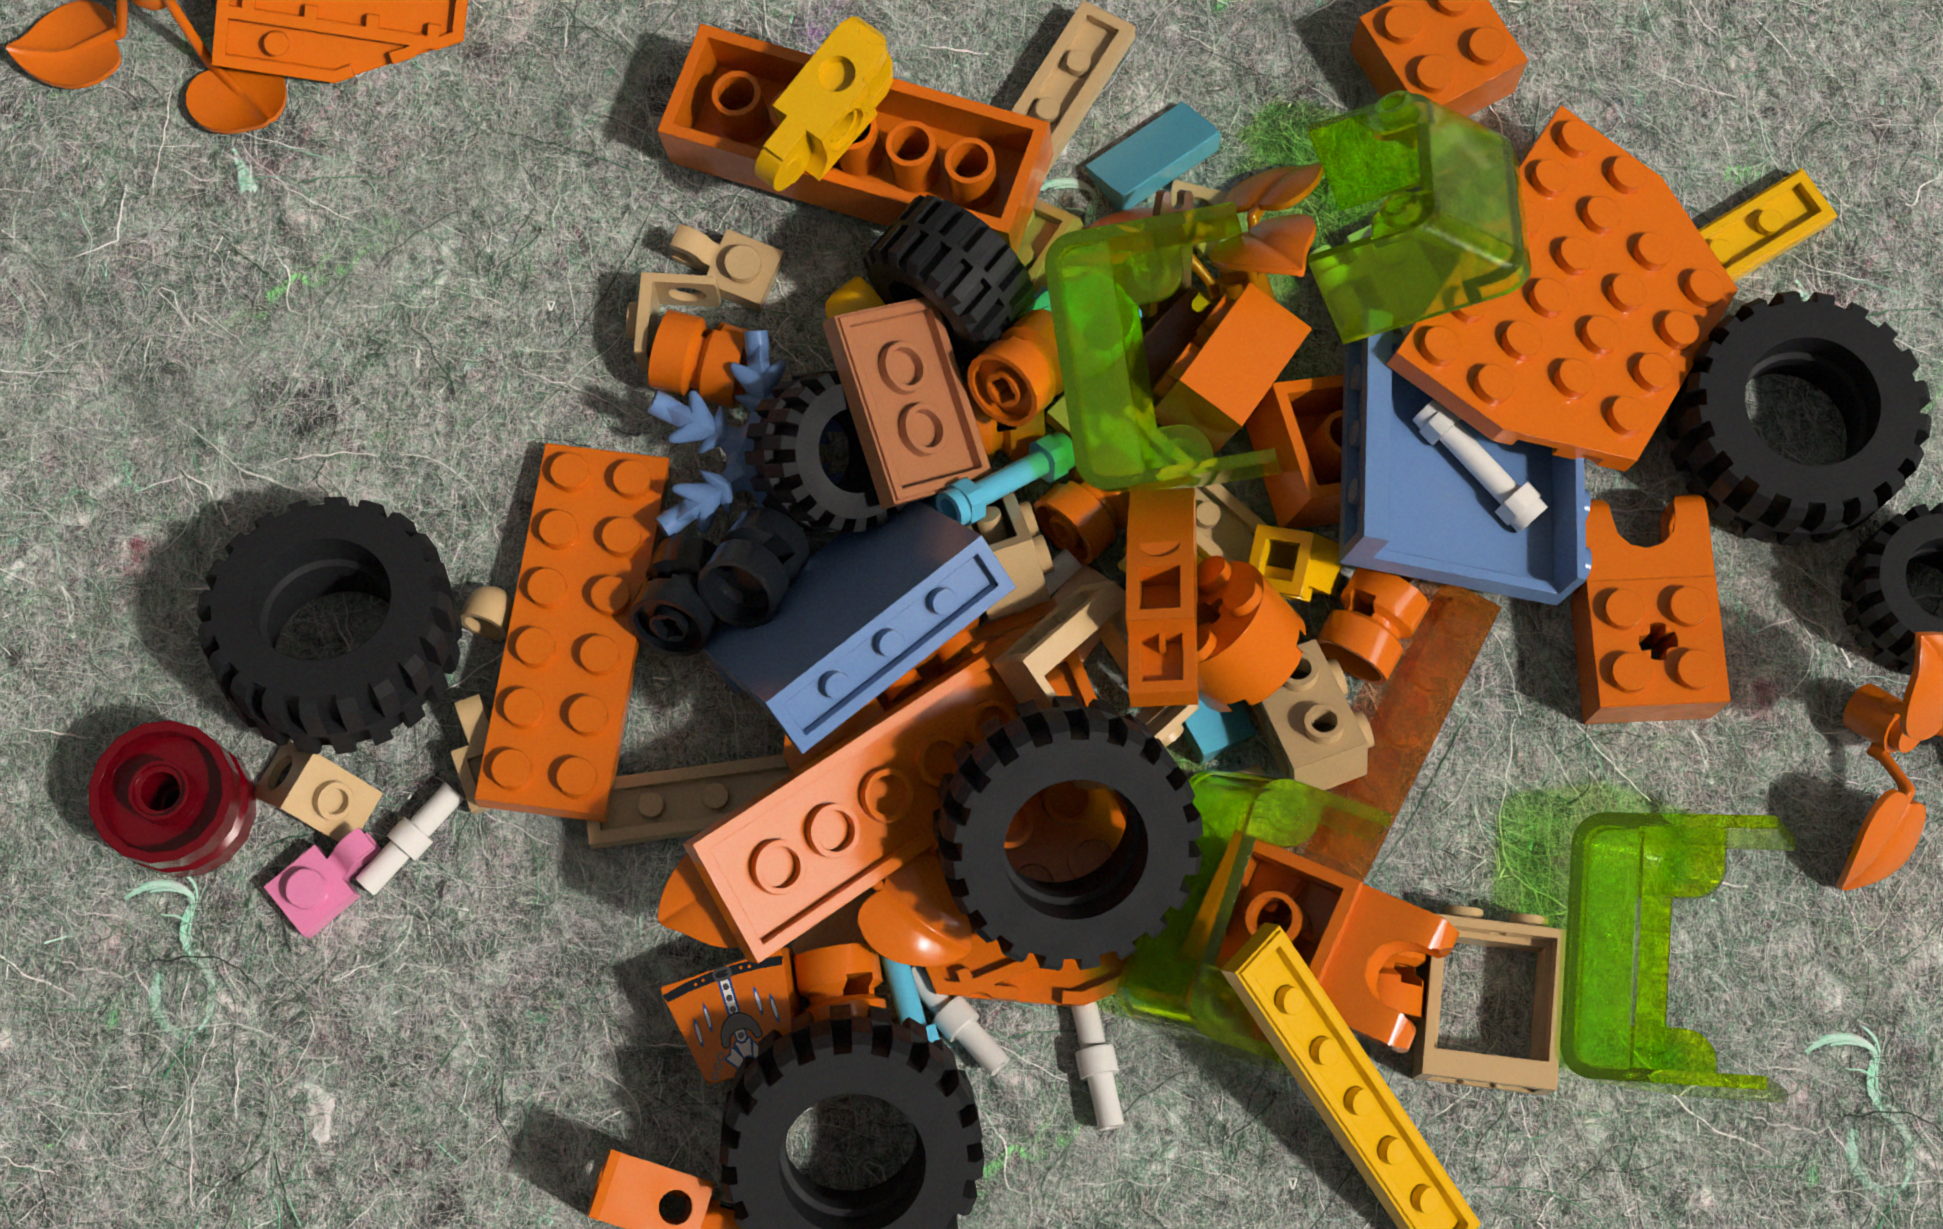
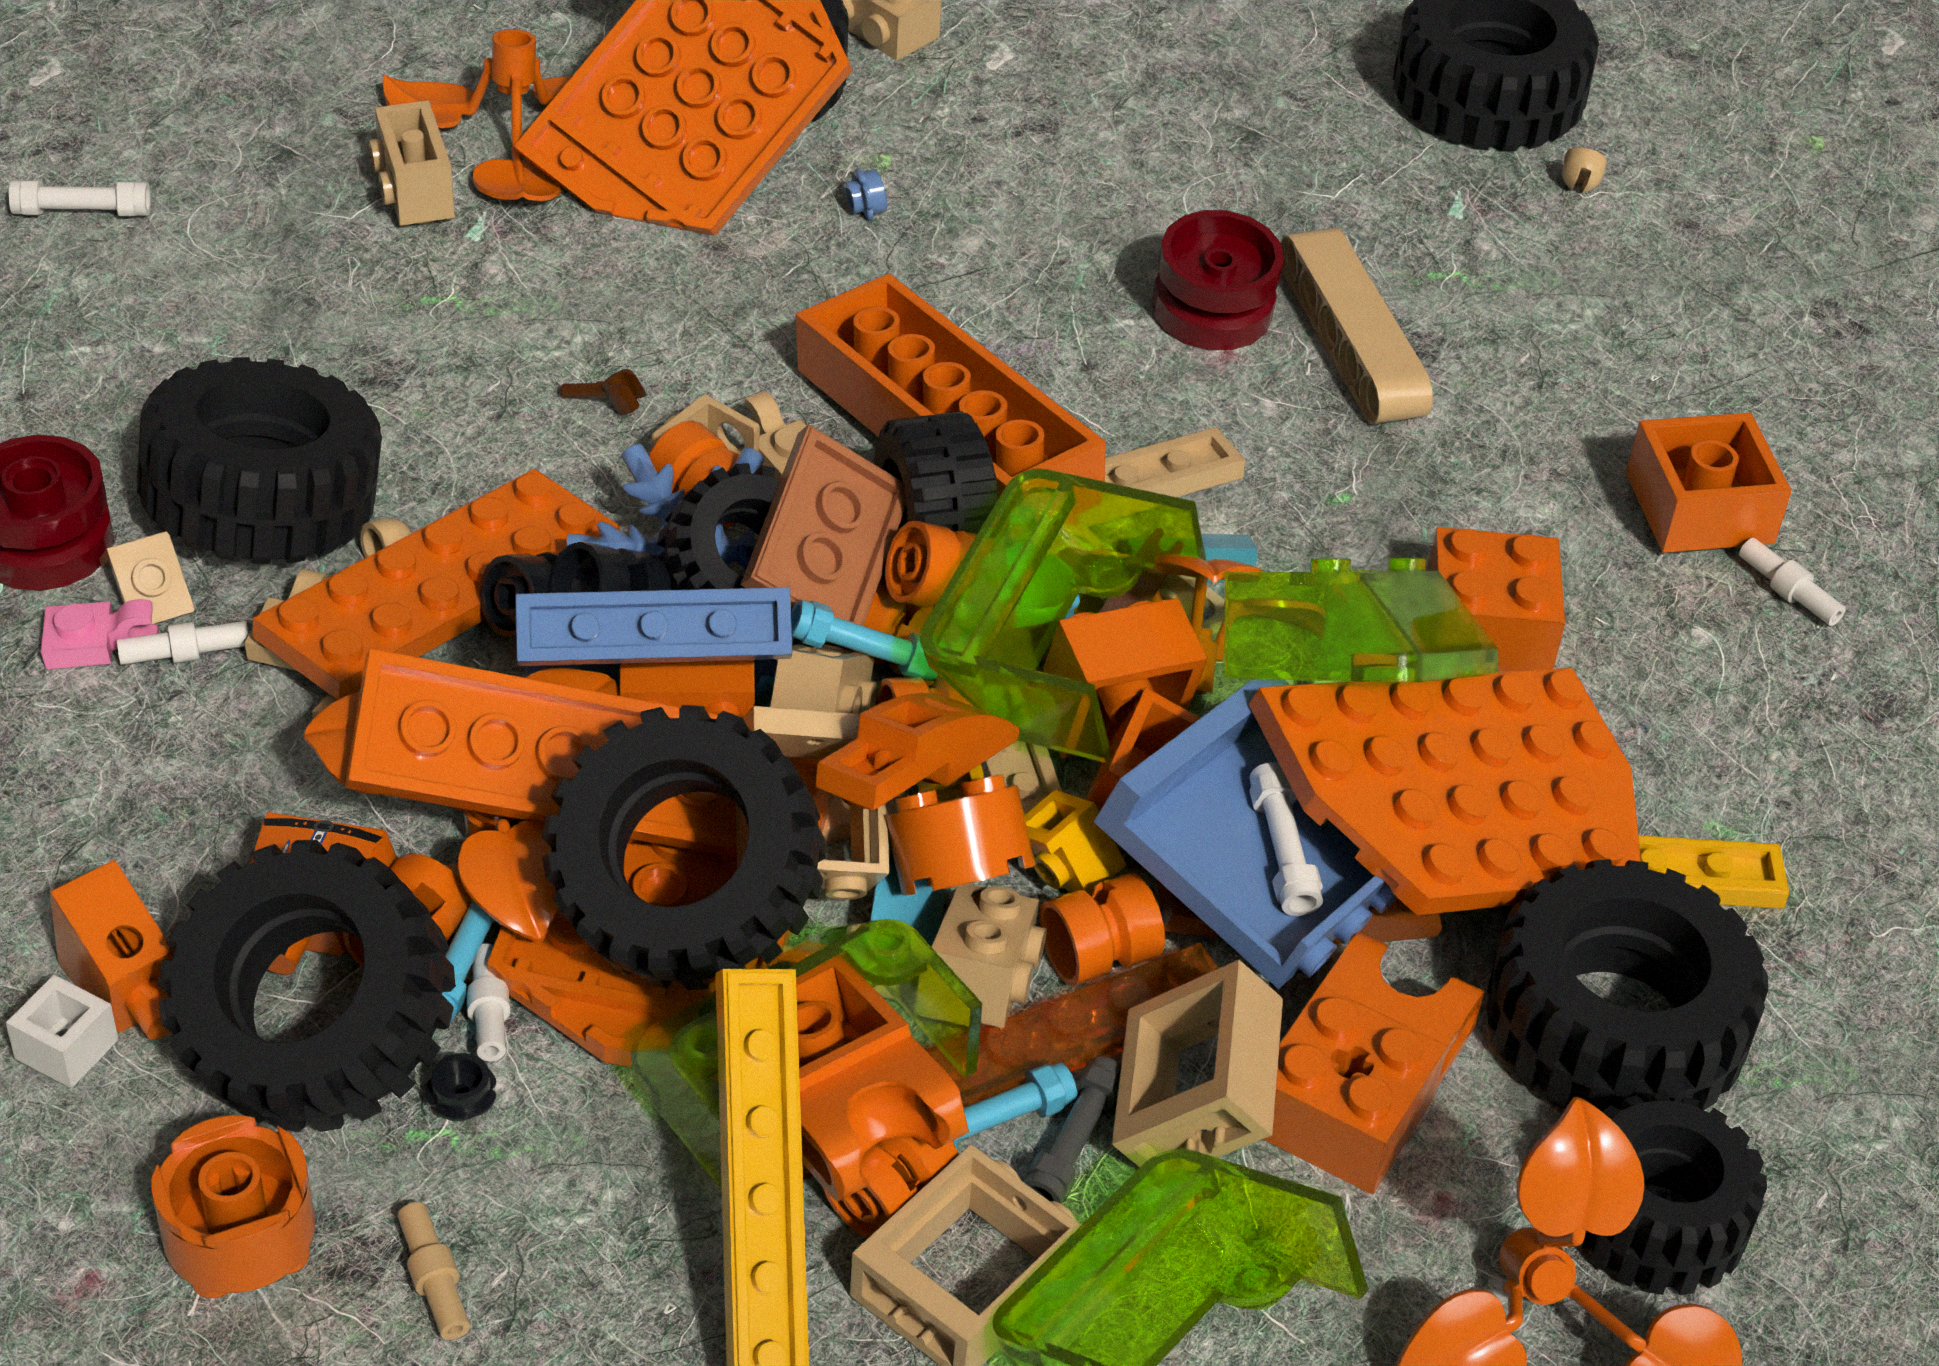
camera: 30 degrees right, 30 degrees down
yellow piece [754,16,893,192] -> none
white bar [1071,1002,1125,1131] -> none
none -> tan brick [368,100,455,226]
none -> black plate [425,1053,496,1121]
none -> reddish brown hand [561,369,647,415]
none -> medium azure bar [953,1062,1077,1150]
none -> dark grey bar [1023,1056,1121,1204]
none -> tan window [1112,959,1283,1182]

